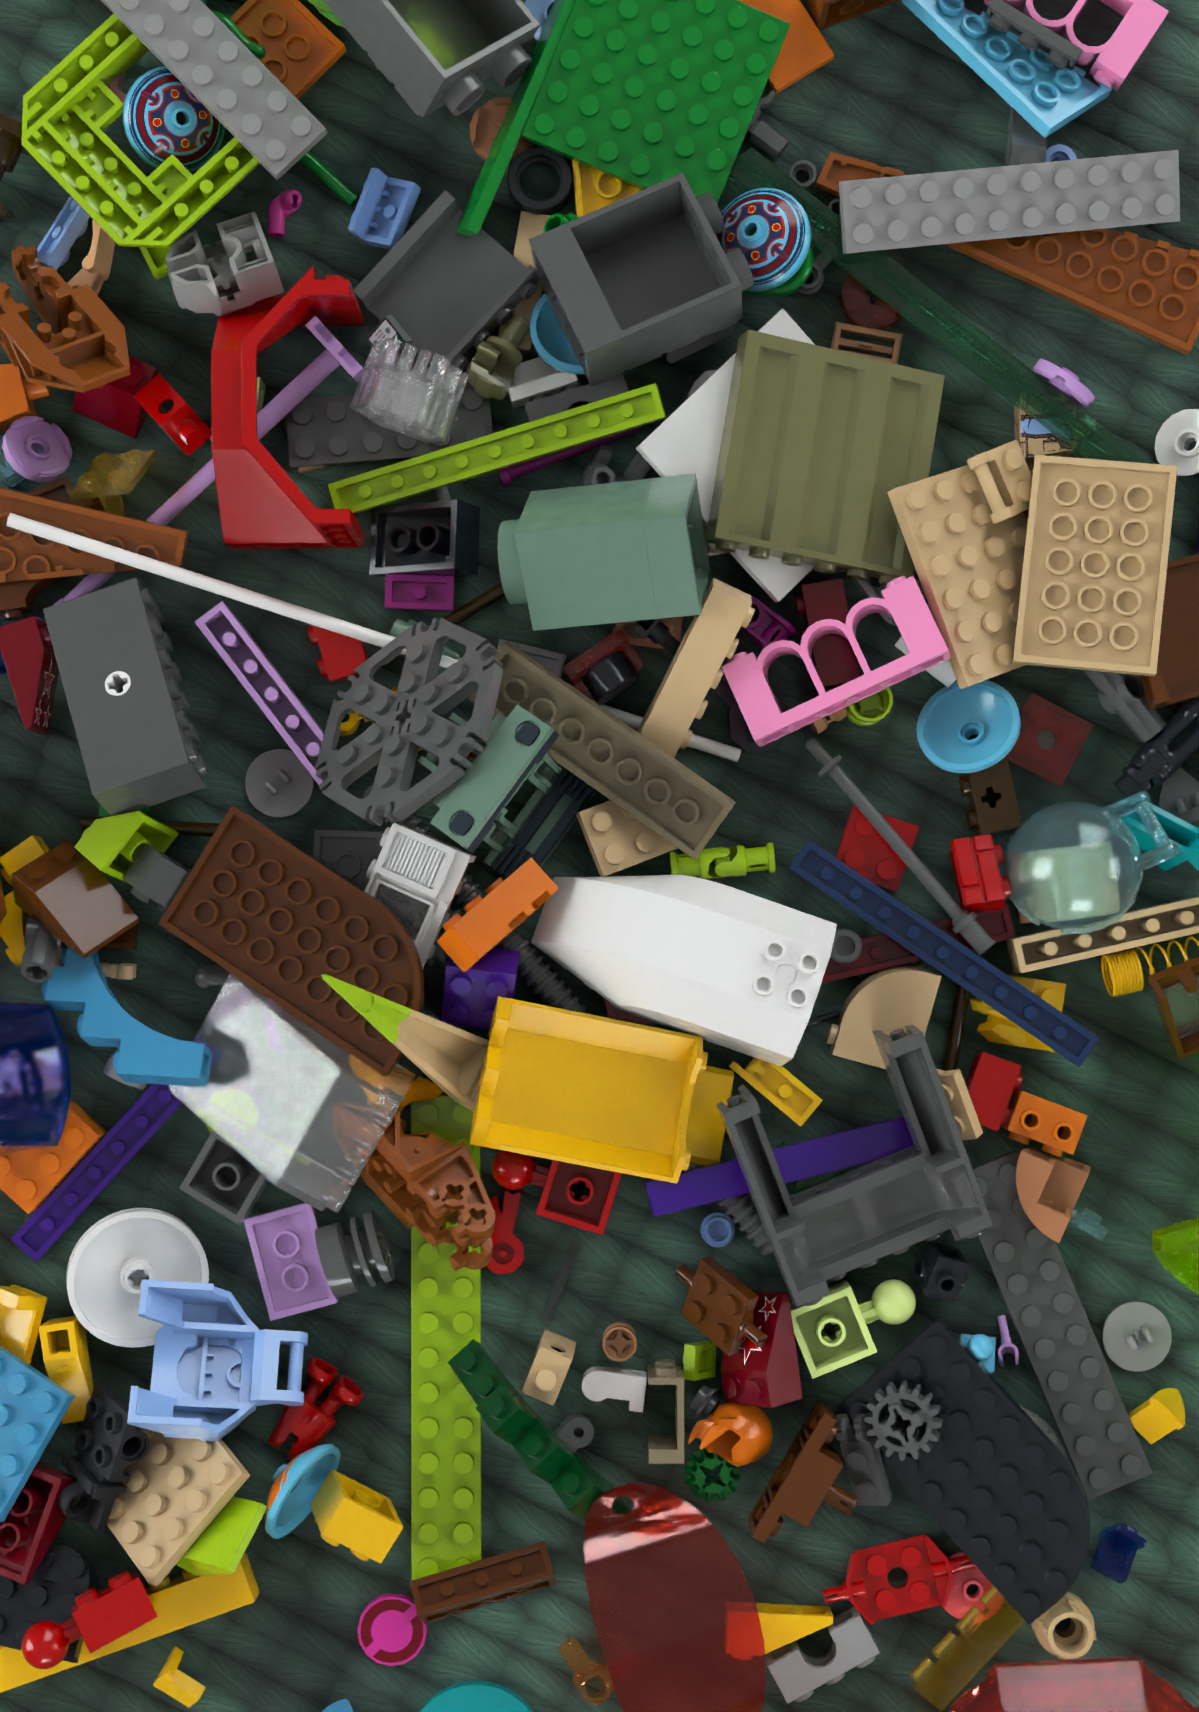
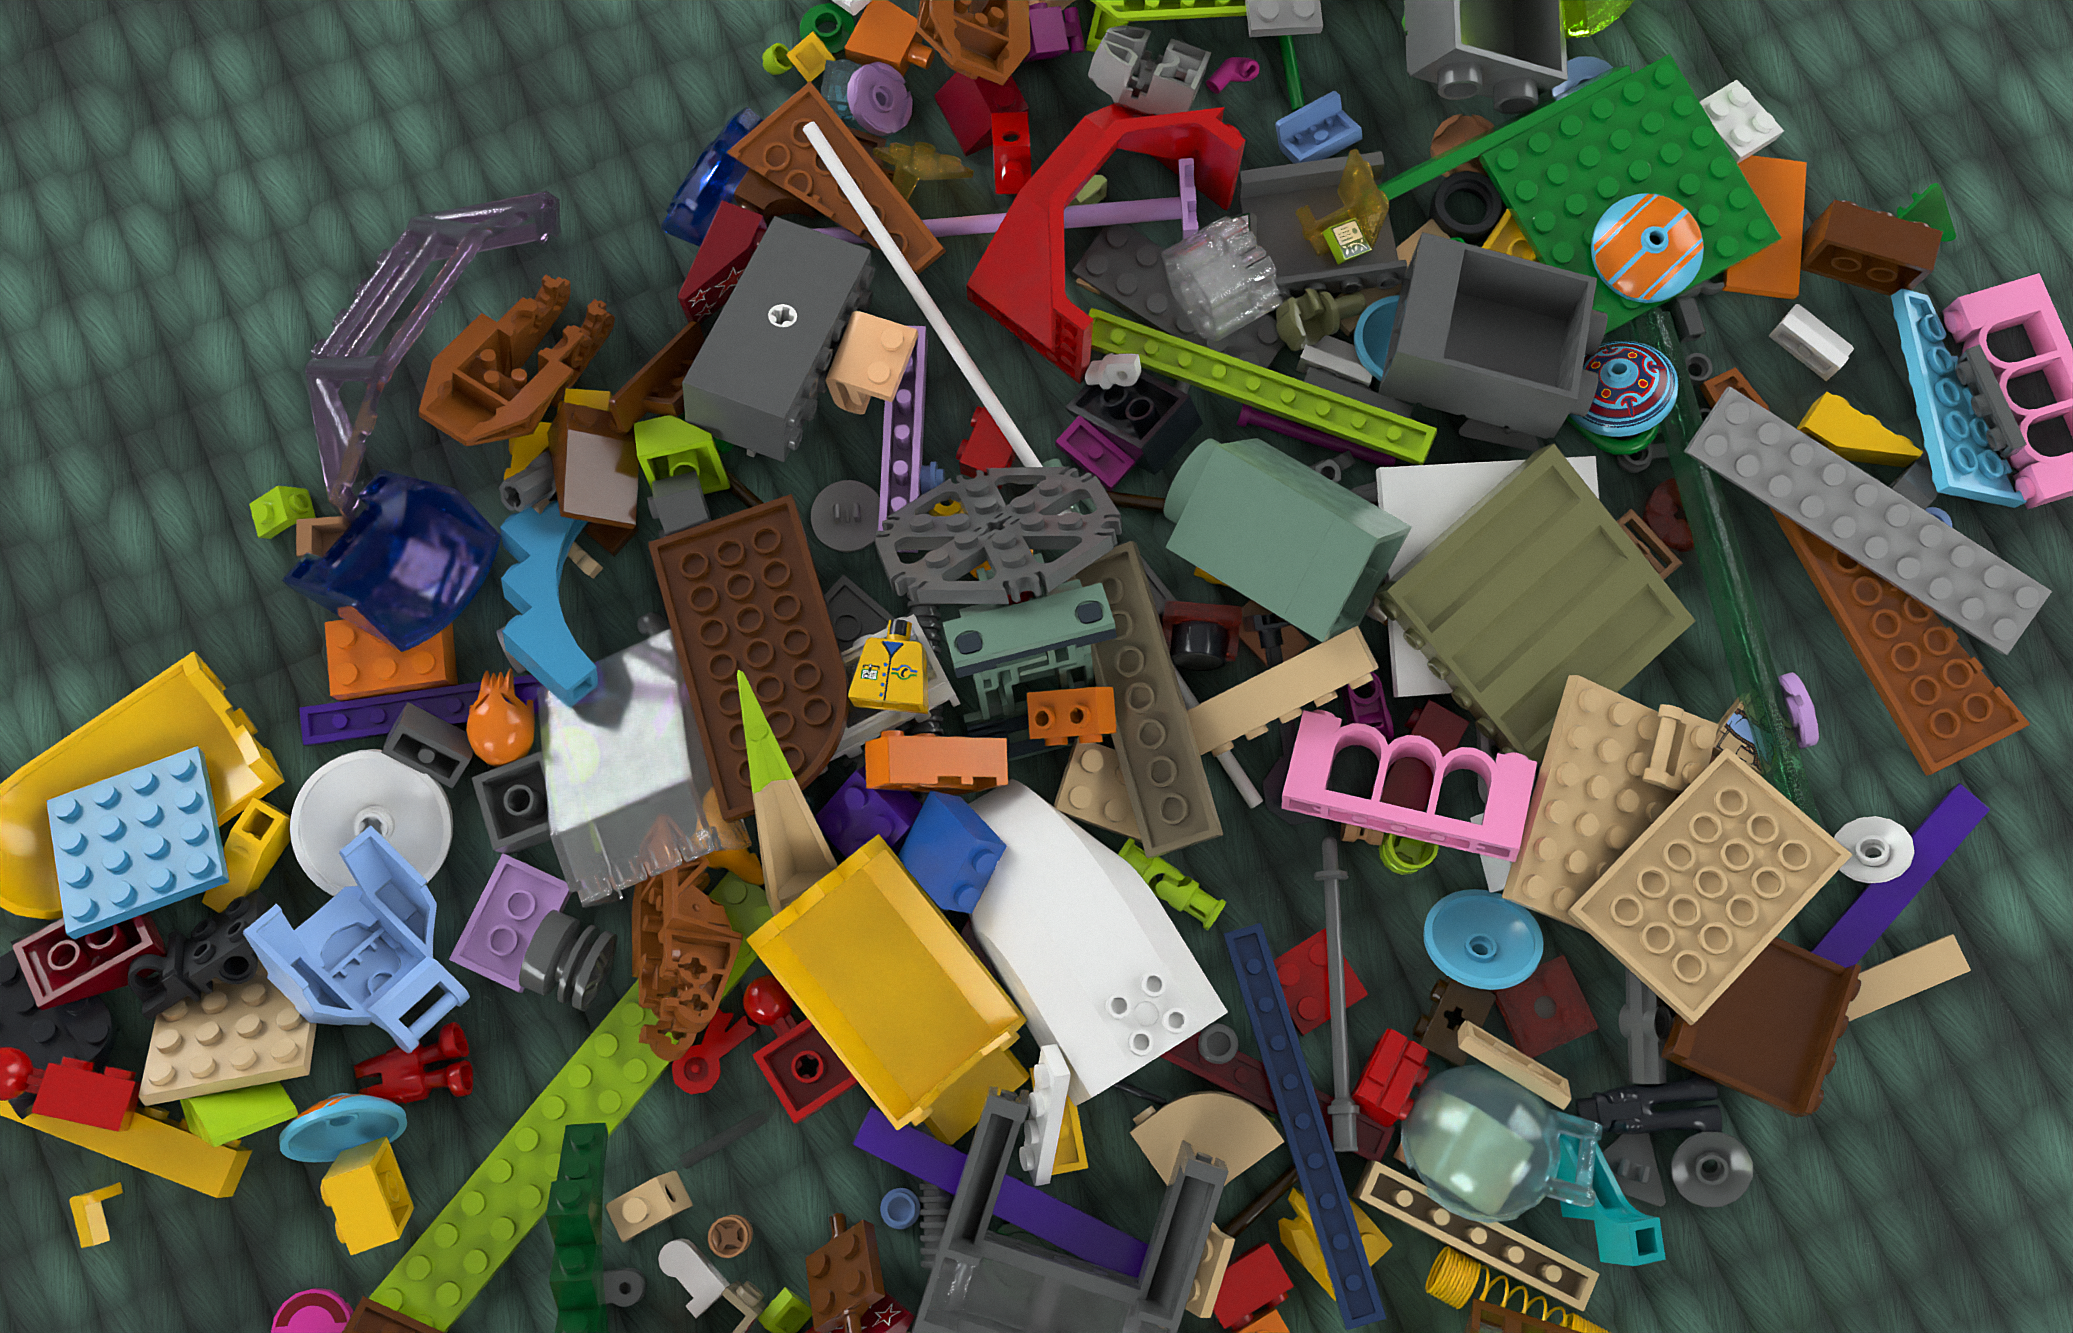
camera: 35 degrees right, 10 degrees down
none -> dark grey brick [381,702,474,788]
none -> orange helmet [466,668,535,767]
none -> reddish brown bracket [609,321,705,432]
none -> light nougat piece [825,311,918,414]
none -> yellow torso [848,619,929,714]
none -> blue brick [897,790,1007,914]
none -> medium blue plate [920,461,945,495]
none -> white plate [1019,1044,1071,1186]
none -> magenta brick [1024,2,1085,62]
none -> orange brick [1027,687,1116,746]
none -> white piece [1085,353,1142,389]
none -> clear yellow plate [1295,149,1389,256]
none -> tile [1322,217,1371,265]
none -> tan tile [1457,1021,1571,1110]
none -> orange dish [1591,193,1704,303]
none -> white panel [1769,304,1854,381]
none -> yellow slope [1797,391,1923,468]

